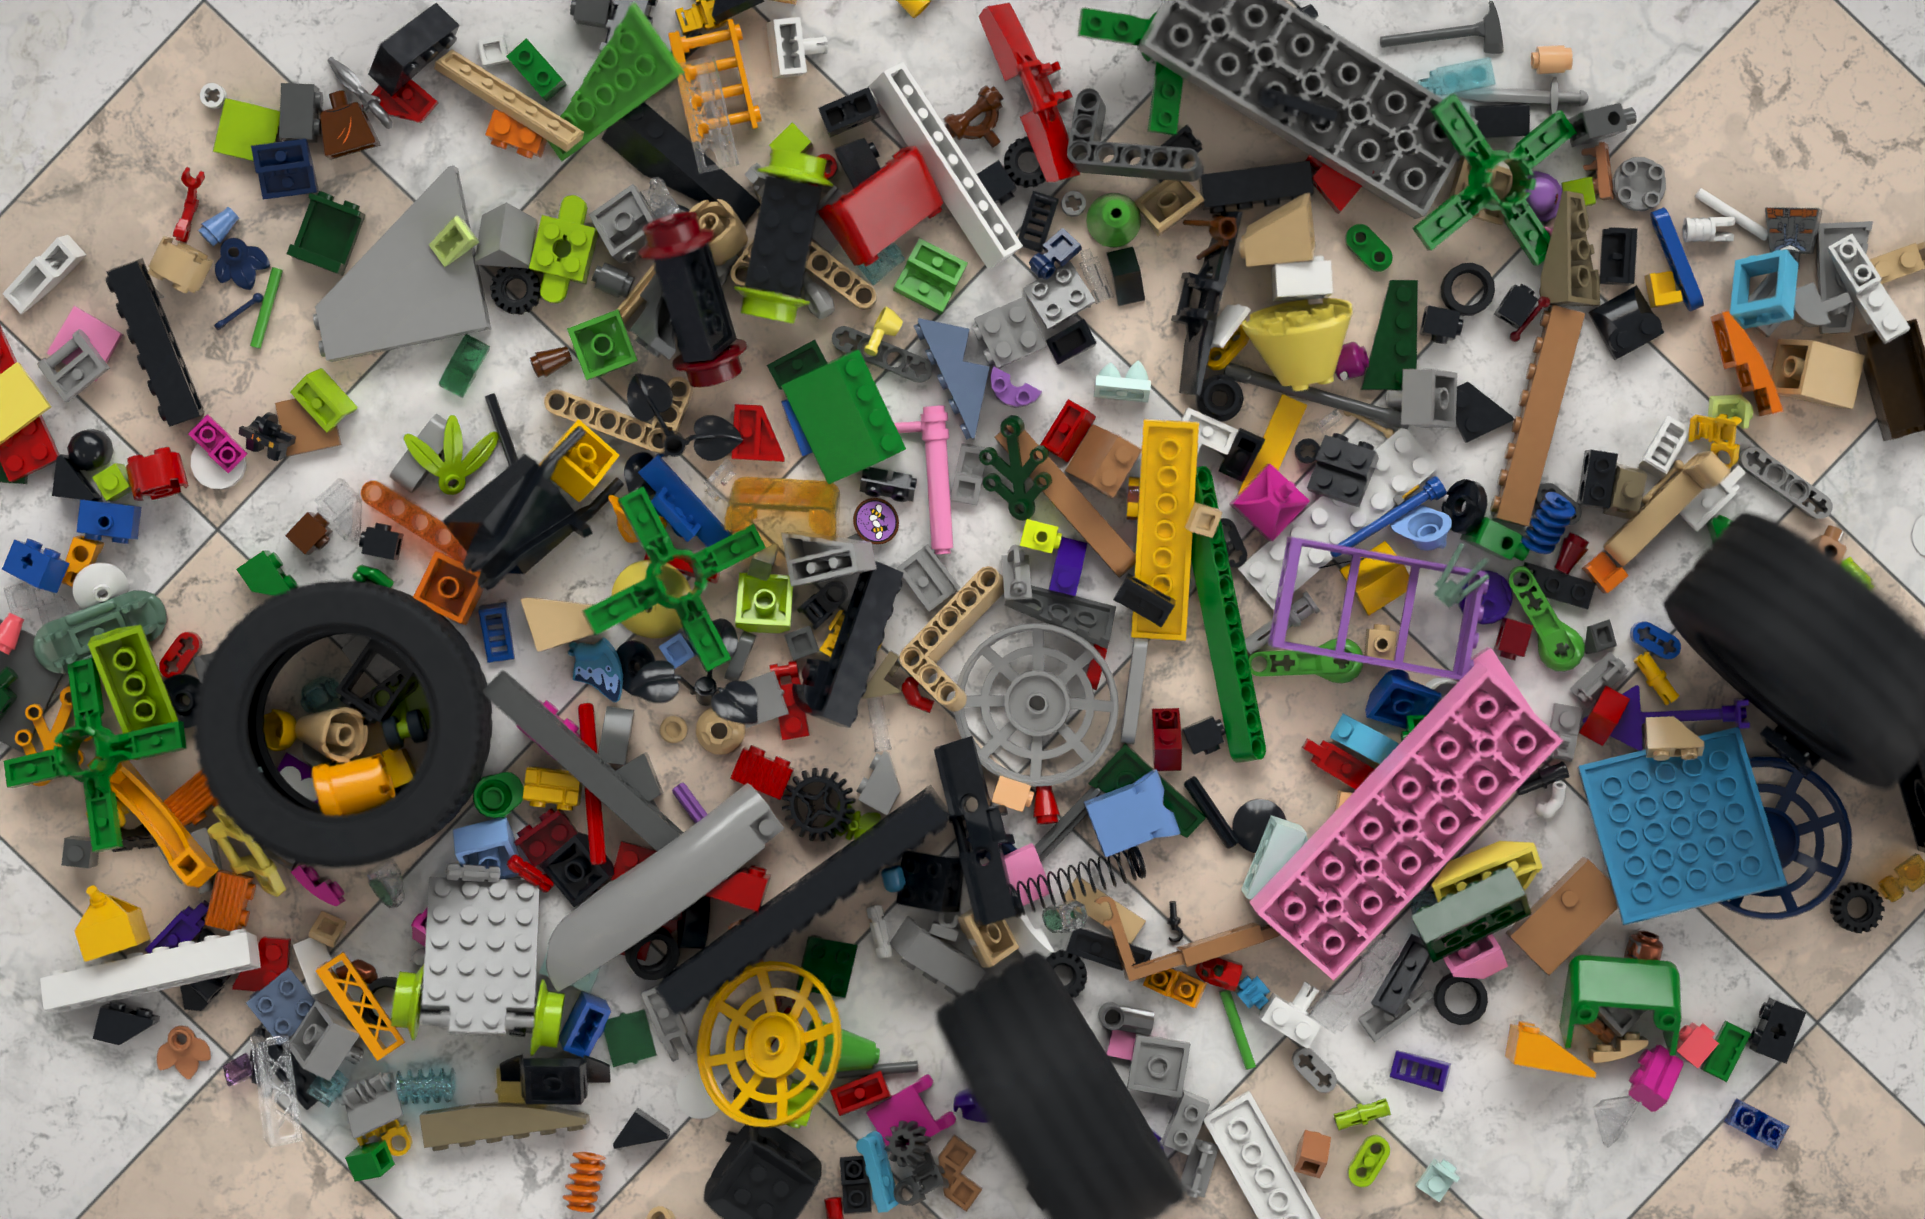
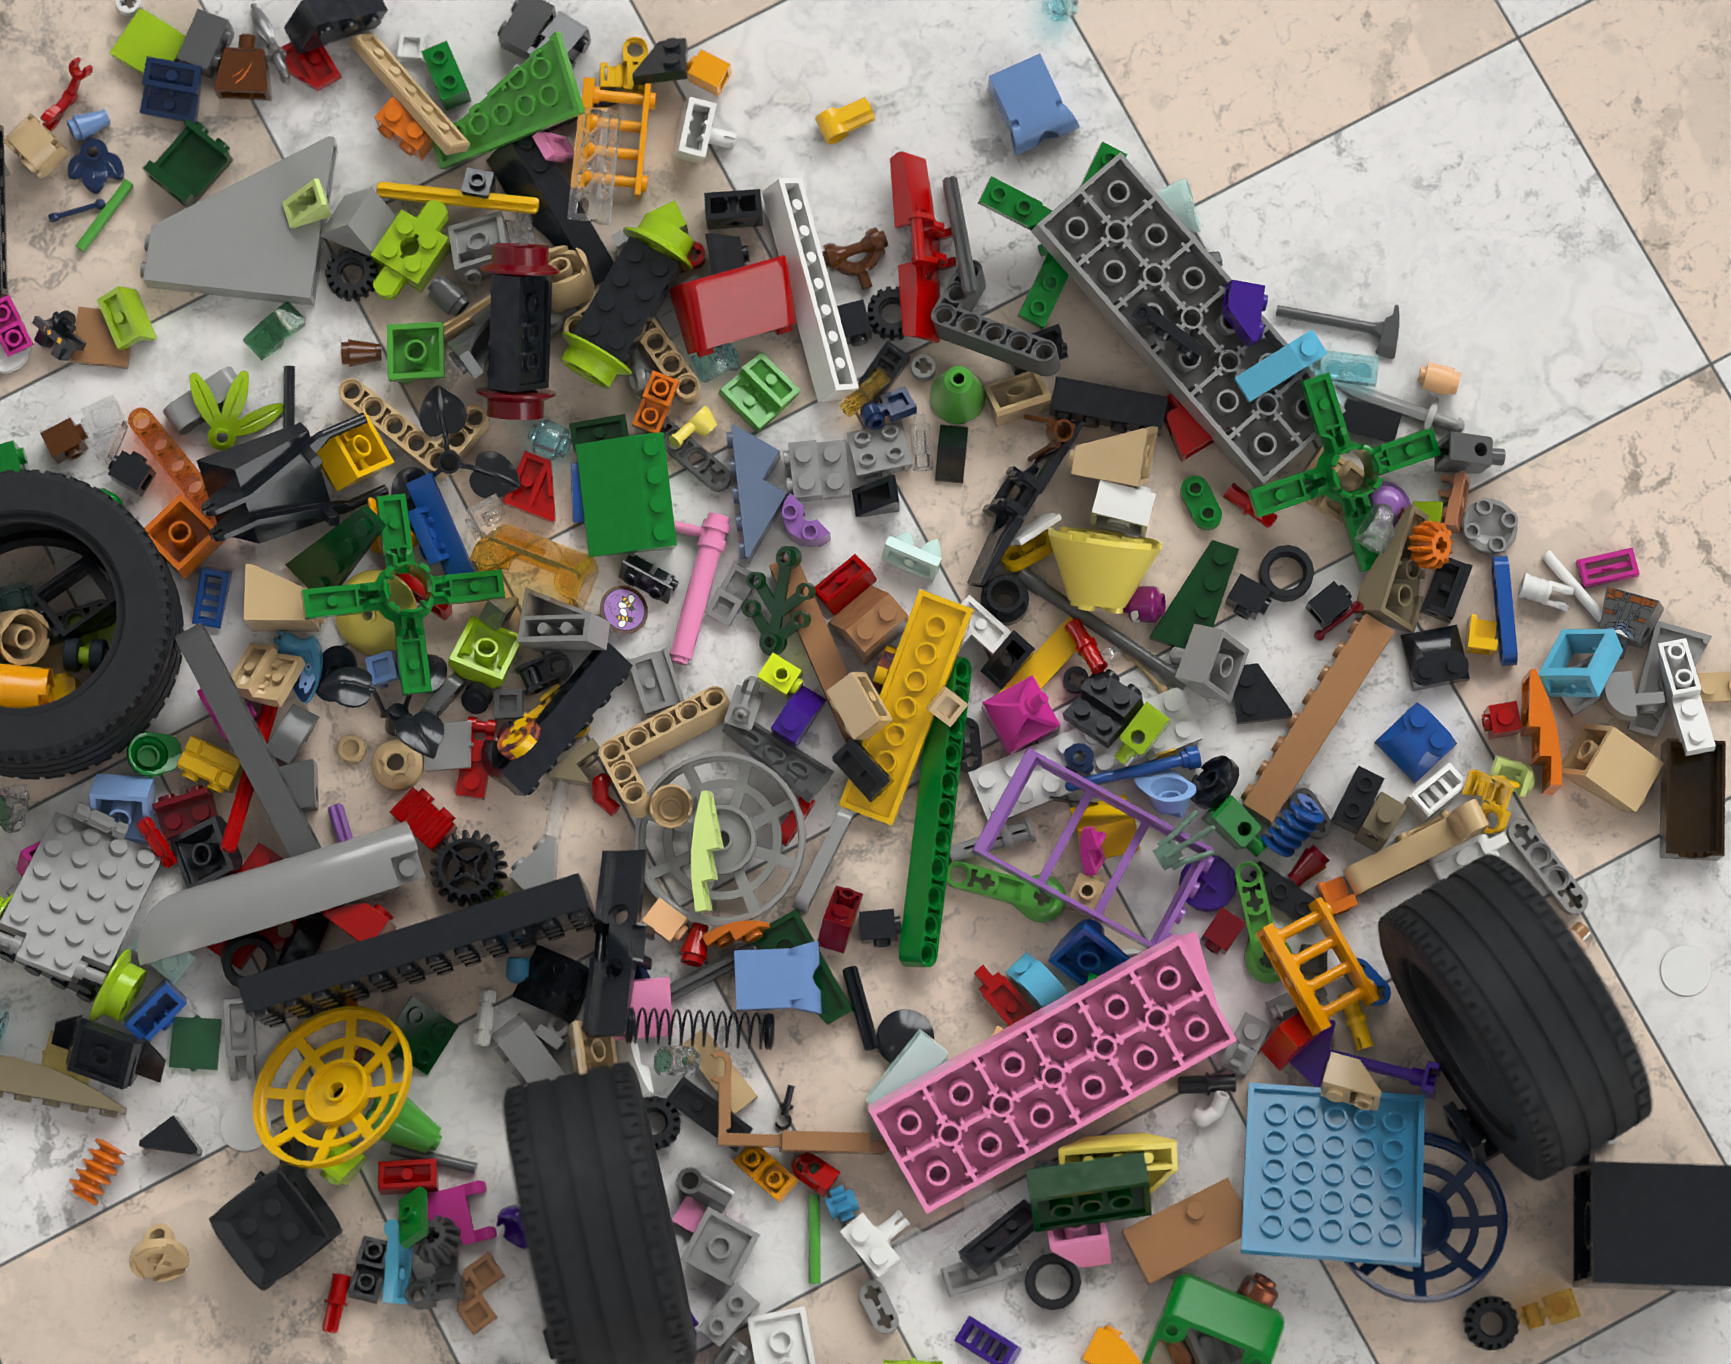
camera: 20 degrees right, 10 degrees down
none -> tan slope [231,643,306,708]
none -> dark green wing [285,505,387,589]
none -> yellow axle [376,181,539,214]
none -> green plate [399,1186,428,1249]
none -> bracket [461,167,496,199]
none -> black wheel [461,682,493,714]
none -> piece [497,717,541,760]
none -> clear light blue head [528,419,572,461]
none -> bright pink tile [532,131,576,164]
none -> orange slope [632,370,680,433]
none -> tan hair [649,784,693,829]
none -> yellowish green slope [691,790,724,913]
none -> orange slope [702,921,770,948]
none -> tan brick [826,672,893,740]
none -> clear yellow axle [840,368,891,417]
none -> dark grey axle [943,176,979,297]
none -> dark blue brick [1064,743,1094,774]
none -> red pin [1065,618,1108,674]
none -> dark pink slope [1080,826,1106,876]
none -> lime torso [1114,701,1172,767]
none -> dark purple slope [1222,280,1268,346]
none -> red axle [1223,483,1278,528]
none -> medium azure slope [1233,329,1328,403]
none -> light orange fence [1255,897,1380,1036]
none -> clear rock [1355,503,1395,555]
none -> blue slope [1374,702,1457,784]
none -> orange gear [1407,521,1454,569]
none -> red brick [1481,701,1522,740]
none -> dark pink tile [1576,547,1640,589]

